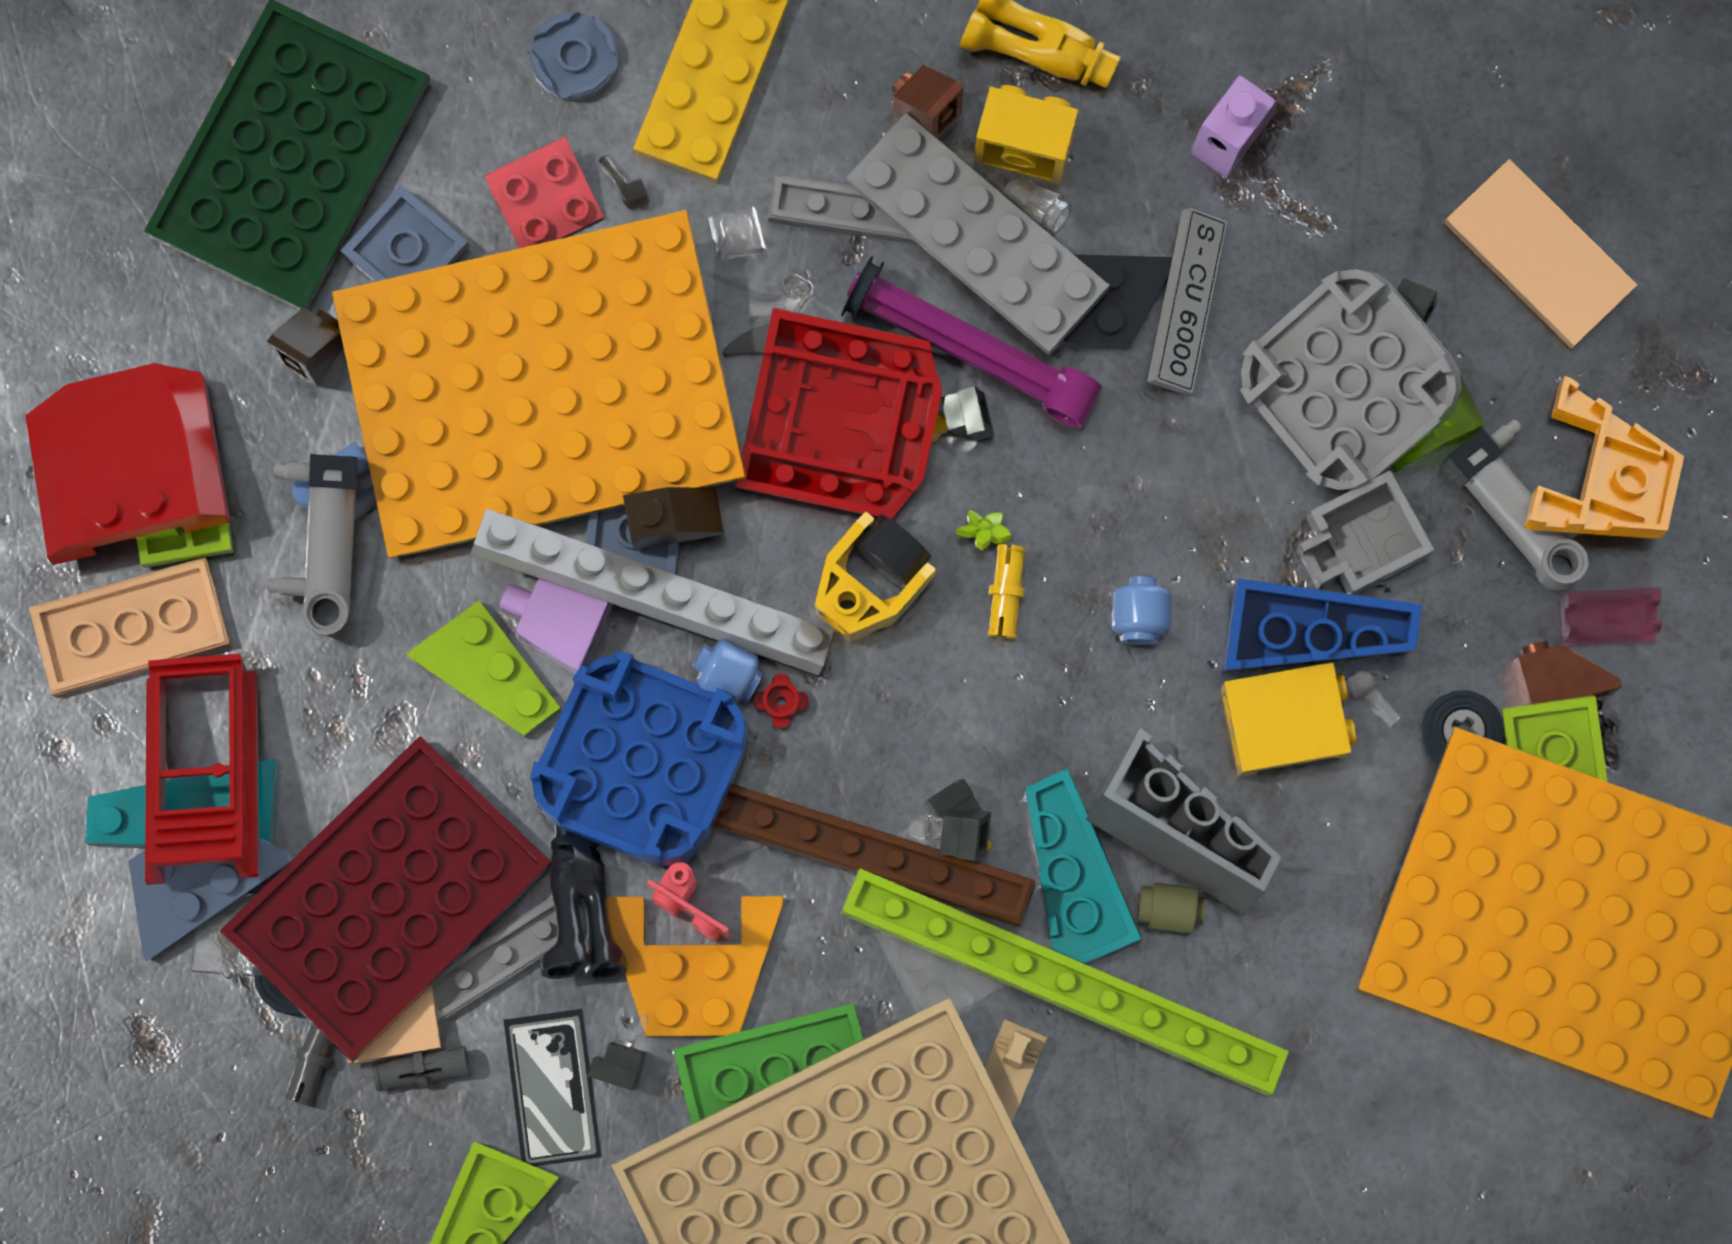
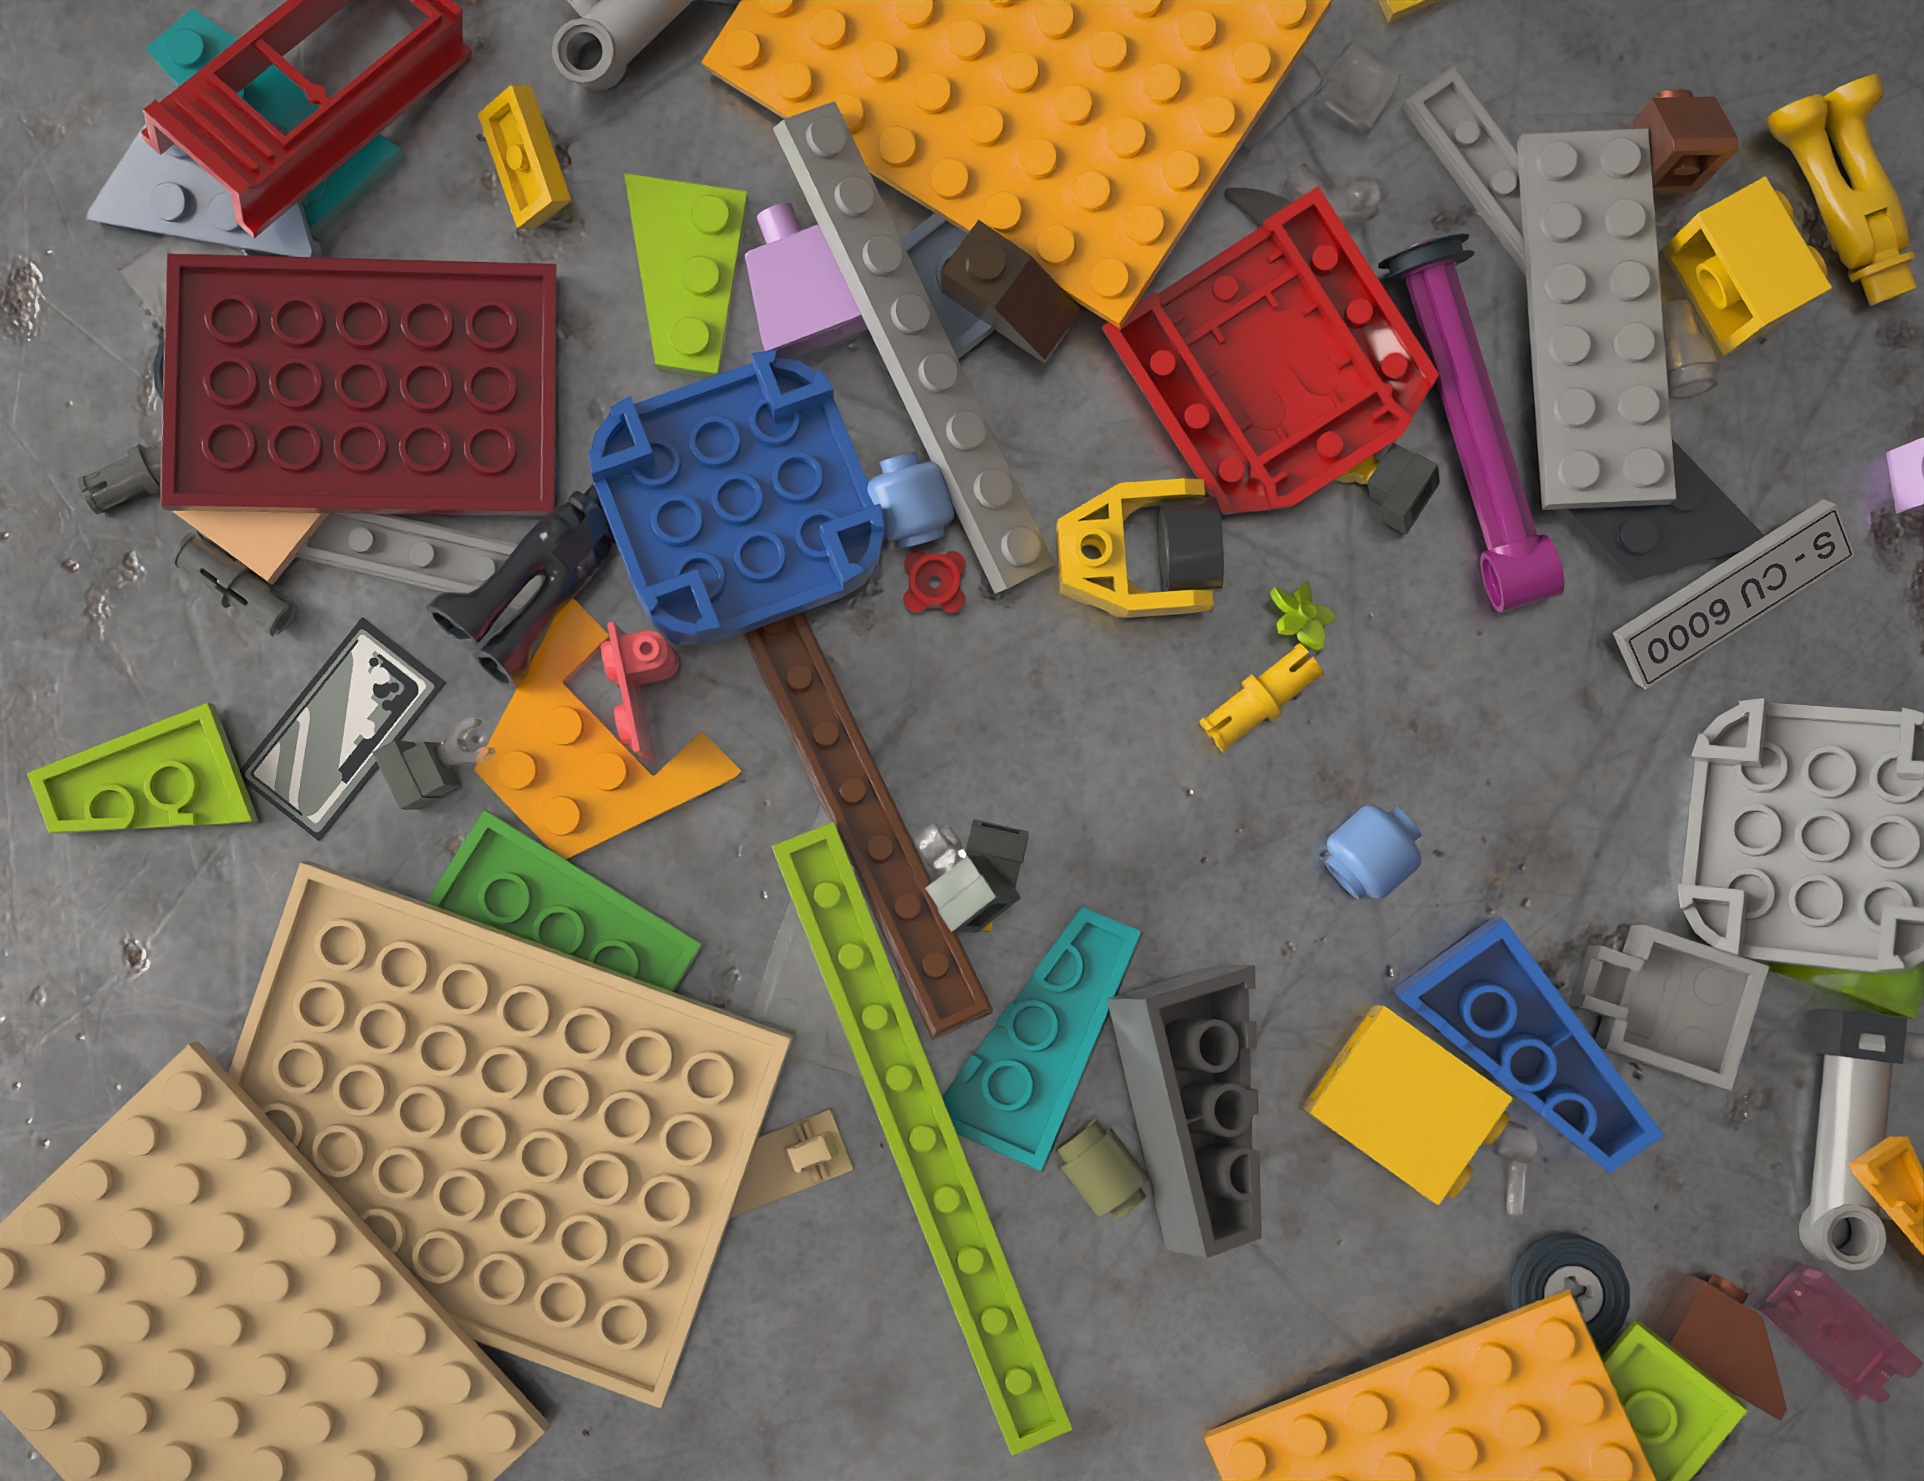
camera: 45 degrees right, 5 degrees up
none -> yellow plate [477,84,572,229]

